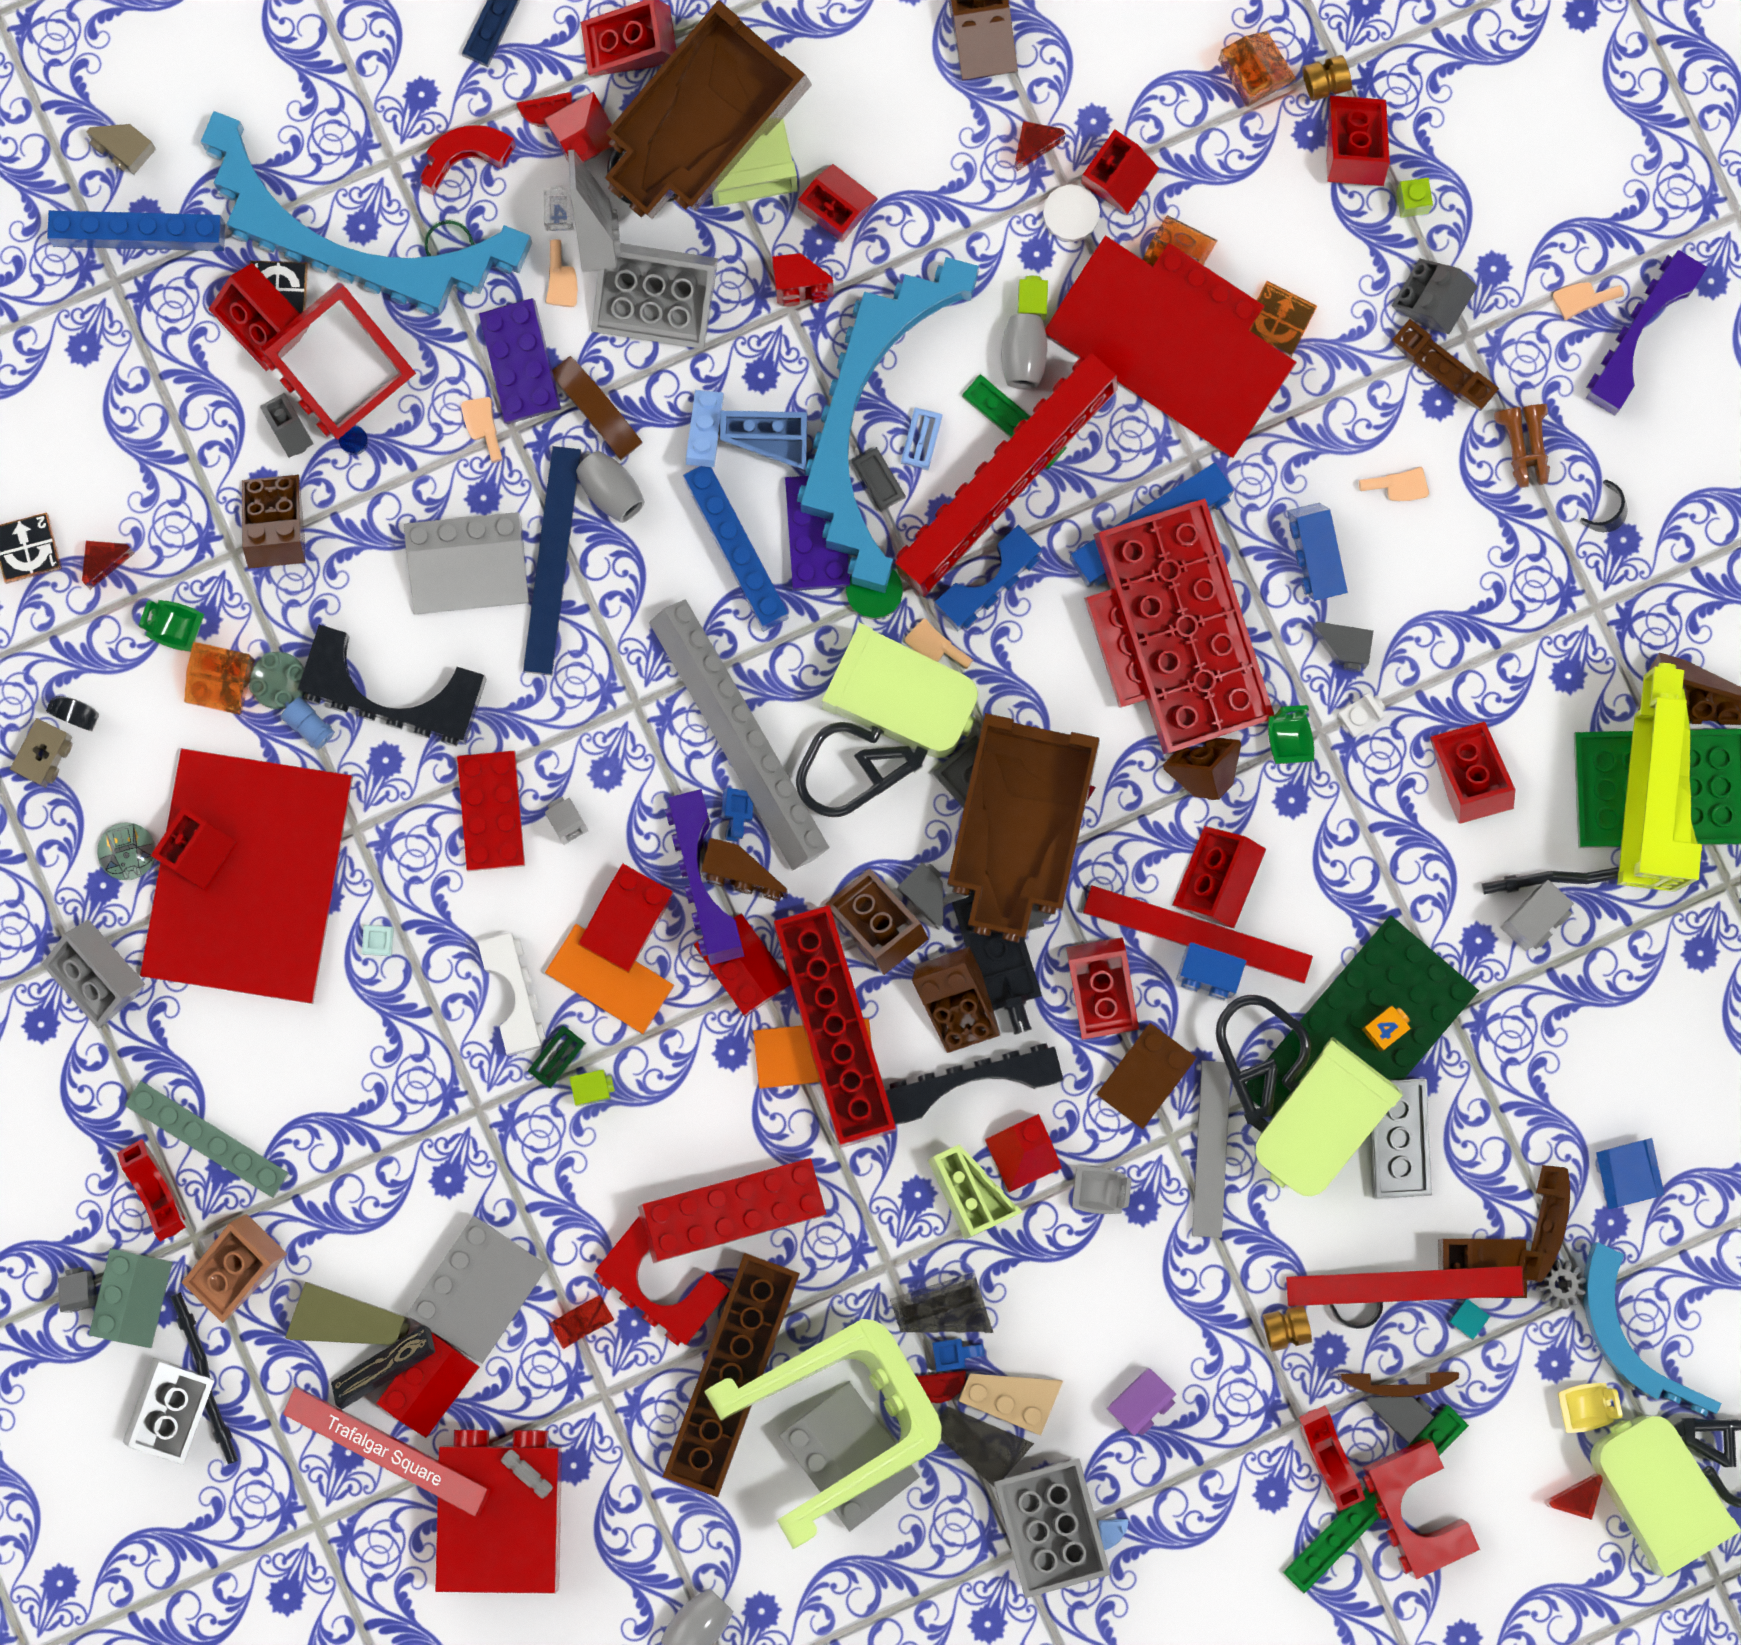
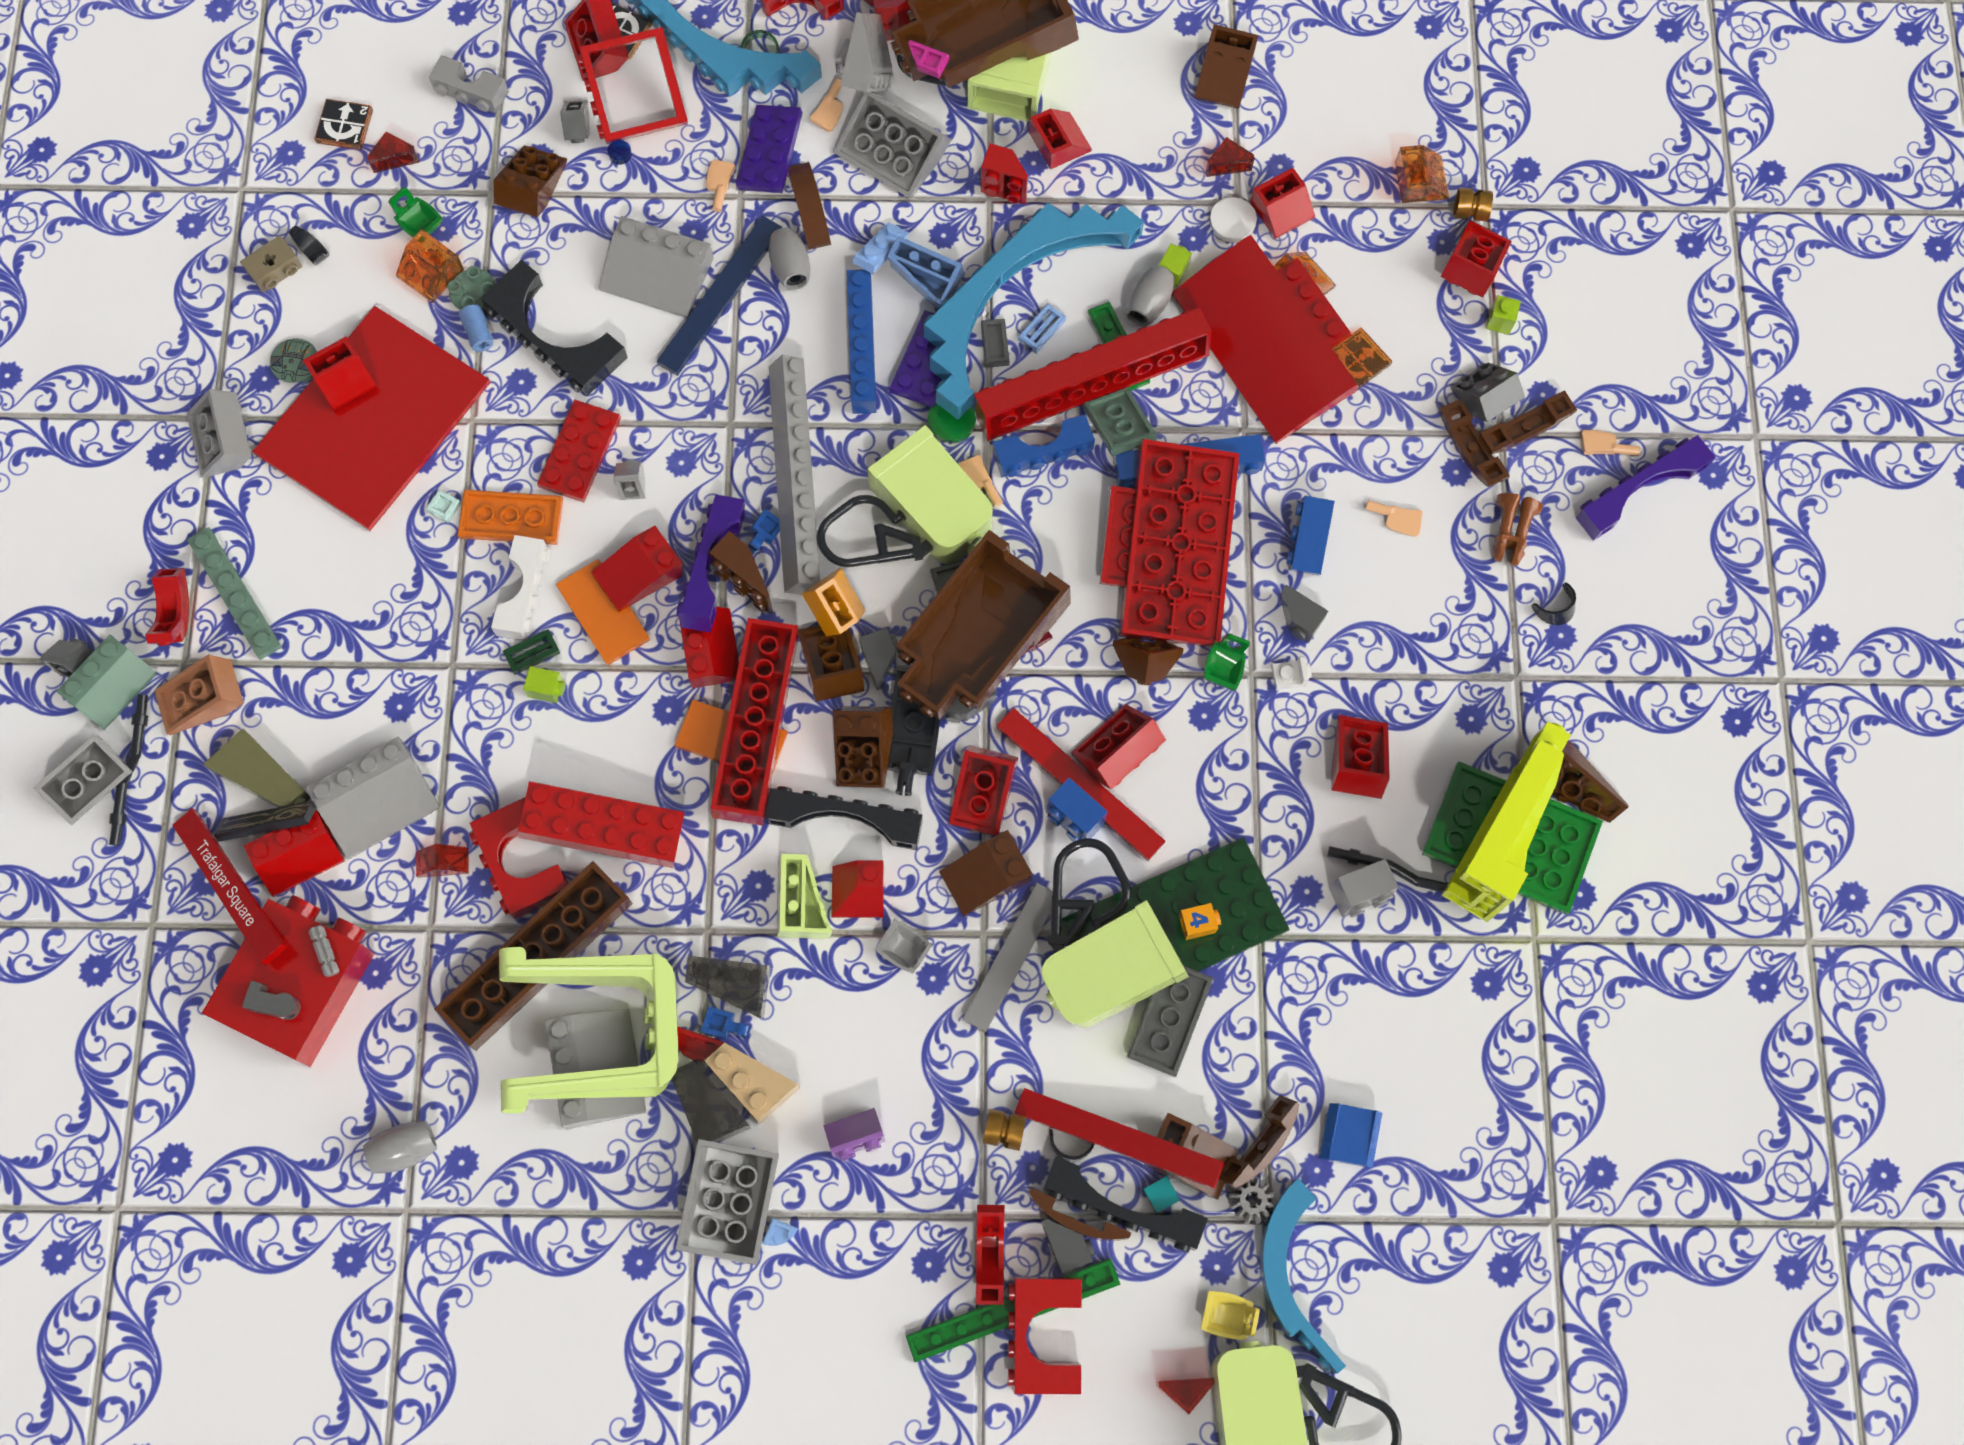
camera: 25 degrees right, 10 degrees down
none -> dark grey leg [242,981,301,1020]
none -> light grey arch [429,55,509,114]
none -> orange tile [457,490,563,545]
none -> light orange slope [801,567,865,636]
none -> dark pink tile [908,40,950,79]
none -> black arch [1043,1156,1208,1253]
none -> sand green tile [1083,387,1157,457]
none -> reddish brown slope [1479,390,1577,454]

